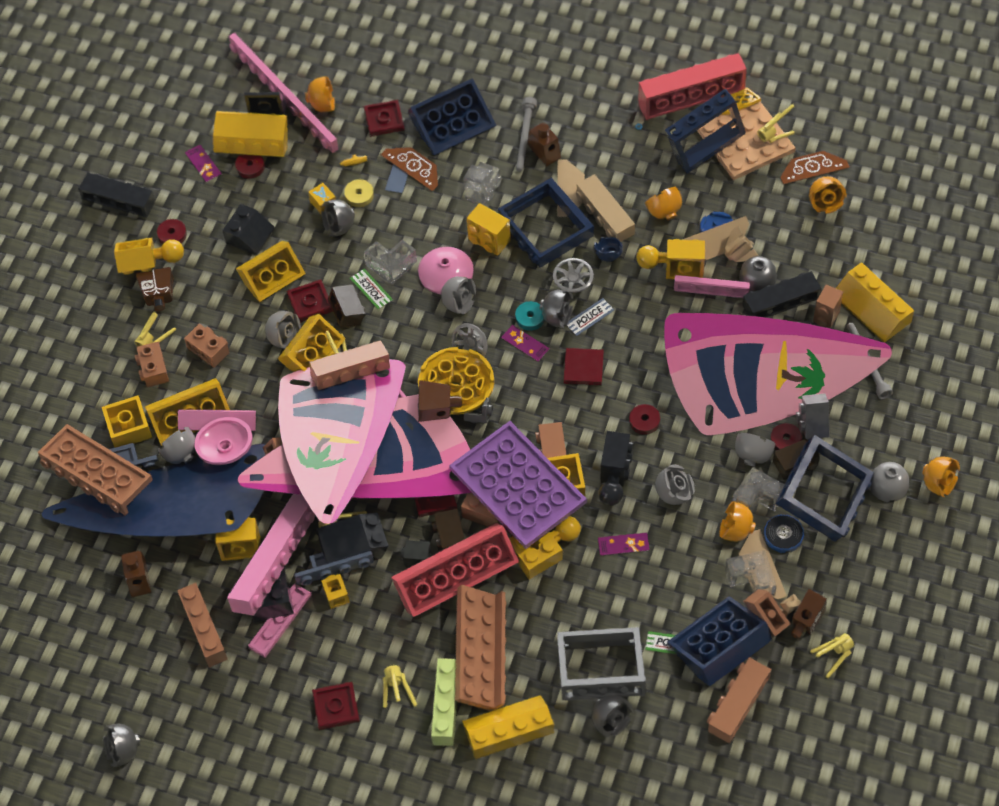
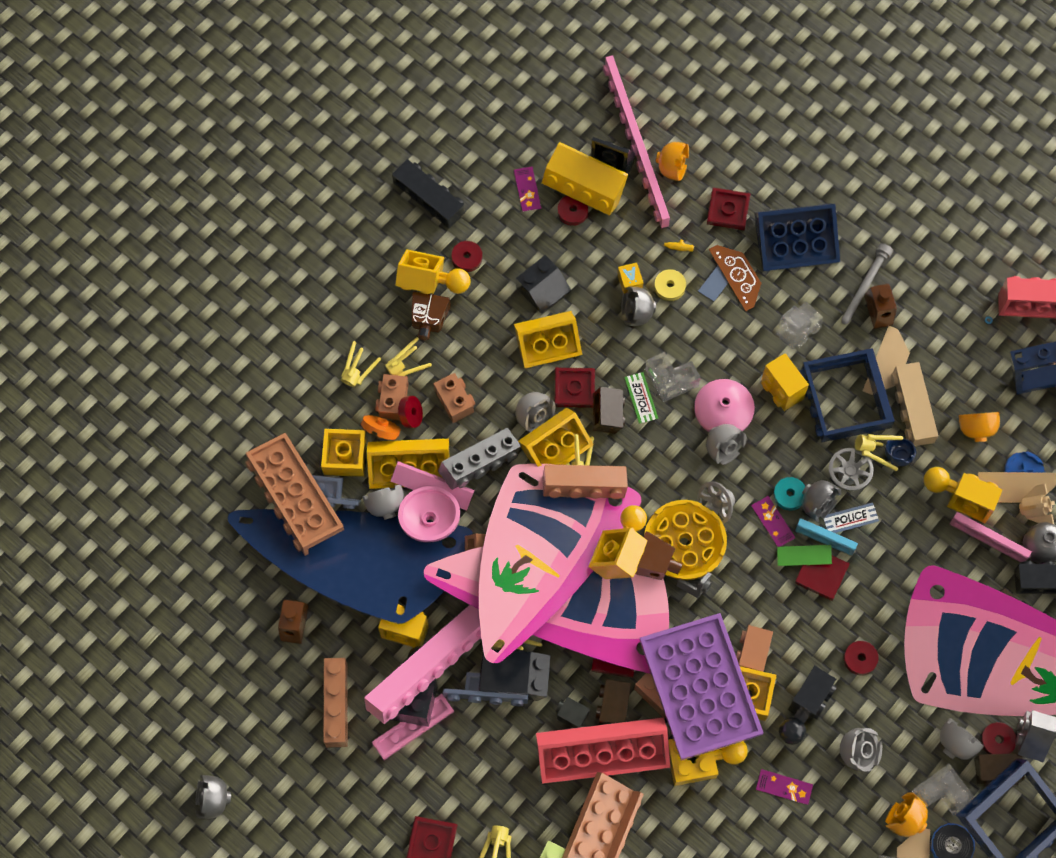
camera: 20 degrees right, 10 degrees up
yellow brick [321,574,350,609] -> none
none -> light yellow plant [341,341,381,387]
none -> orange plate [361,415,401,440]
none -> dark red piece [398,396,423,428]
none -> brick [438,428,521,490]
none -> yellow brick [588,505,647,579]
none -> bright green sticker [777,545,832,566]
none -> medium azure tile [795,518,858,555]
none -> light yellow plant [855,434,903,471]

